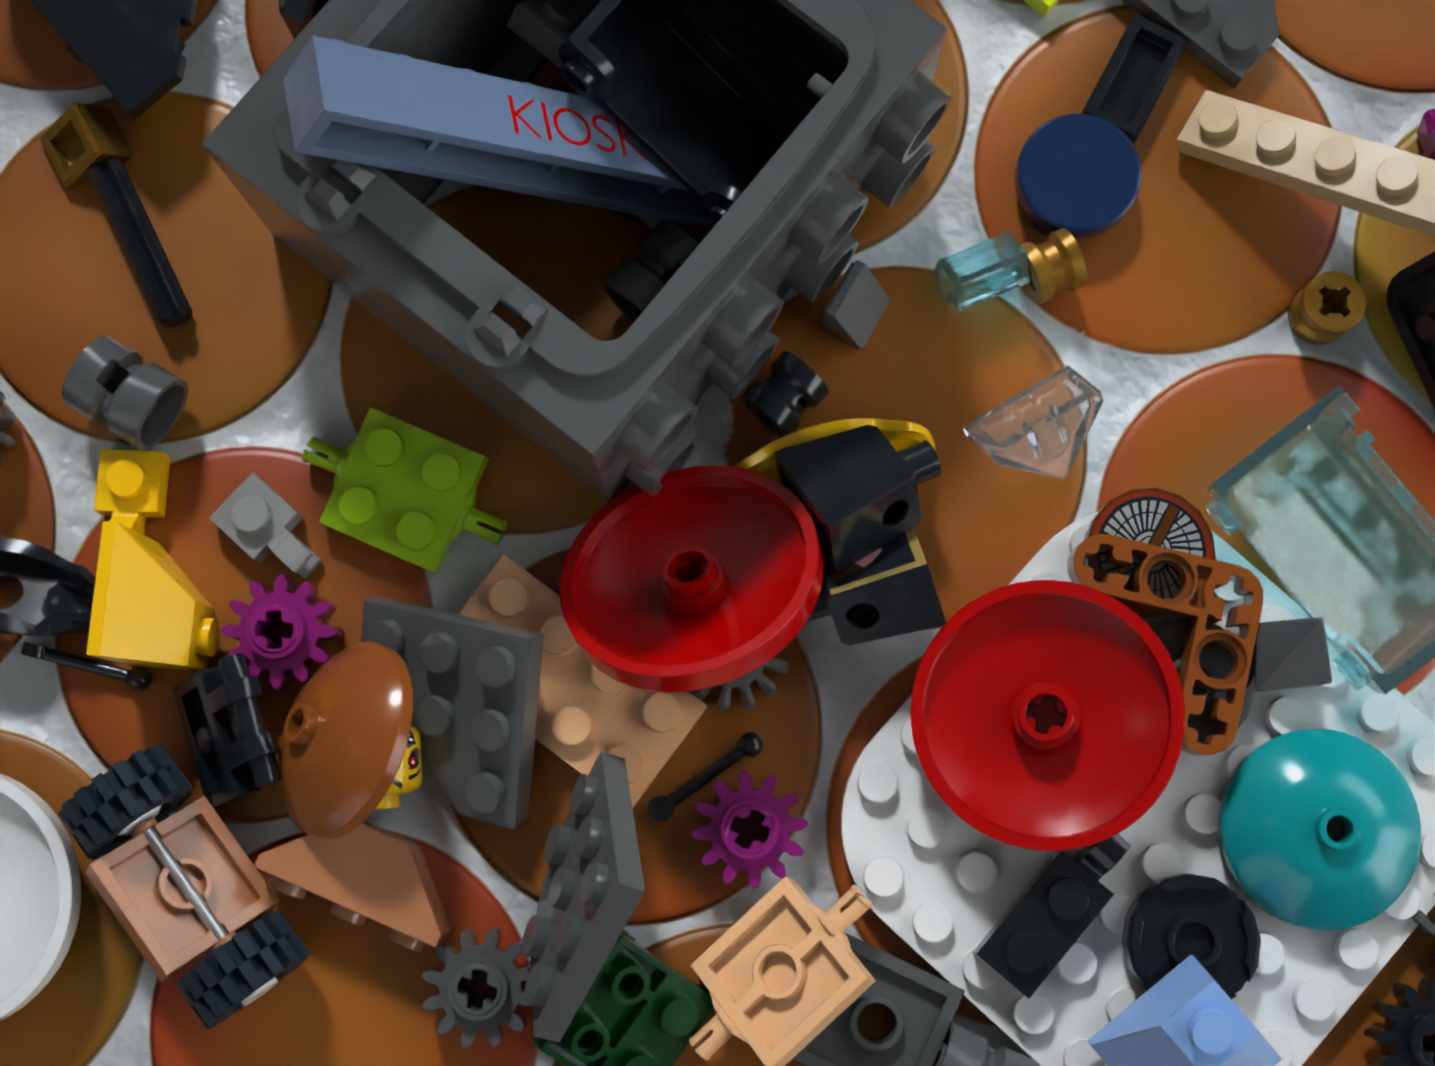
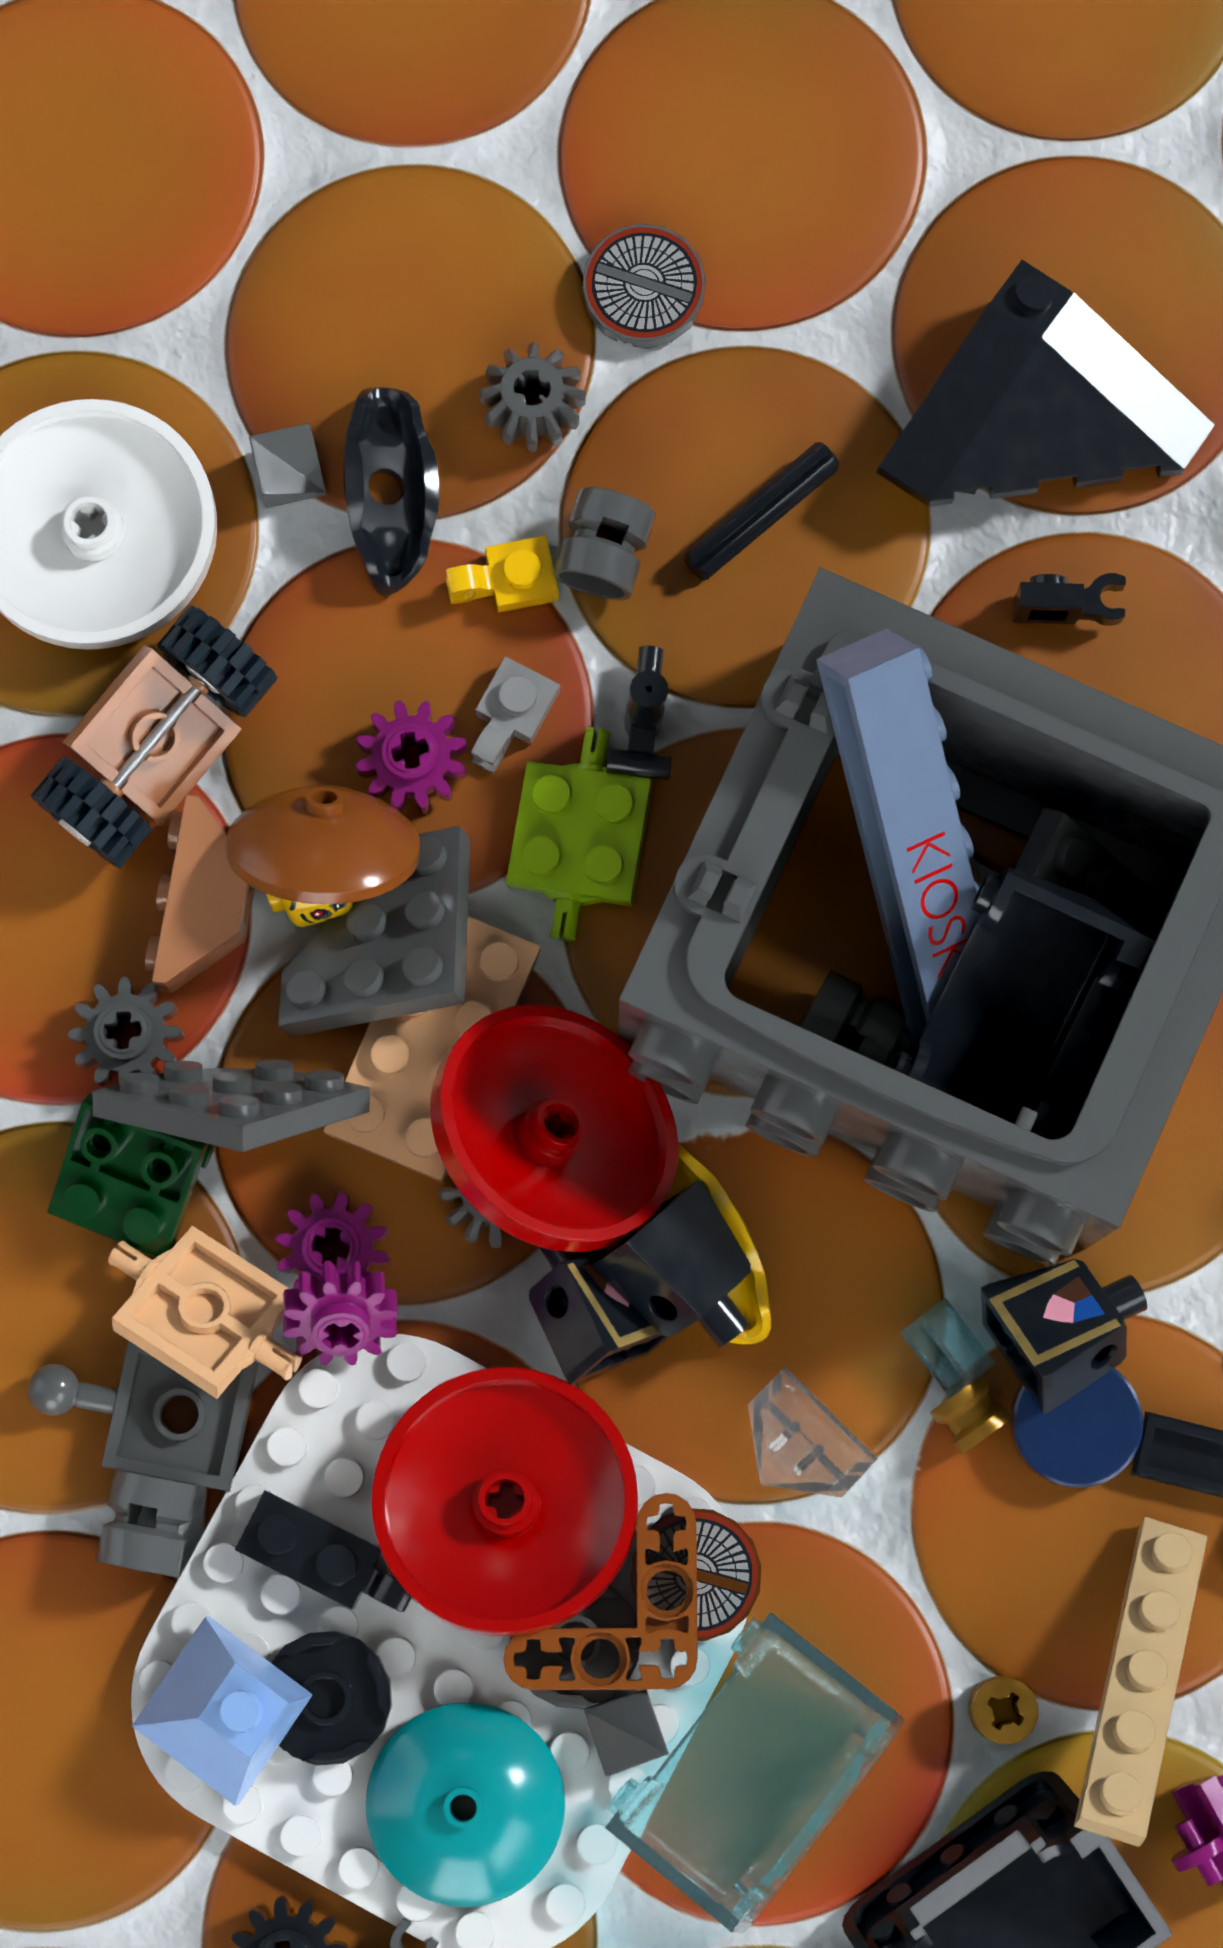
camera: 75 degrees right, 0 degrees up
black hinge [20,642,152,691] -> none
pearl gold slope [39,102,133,190] -> none
yellow slope [86,521,220,671] -> none
black plate [172,653,282,809] -> none
black hinge [648,732,763,821] -> none
black wheel [741,351,829,438] -> none
dark grey slope [821,260,889,349] -> none
none -> magenta gear [282,1261,398,1365]
none -> black piece [606,645,672,780]
none -> black torso [981,1259,1147,1415]

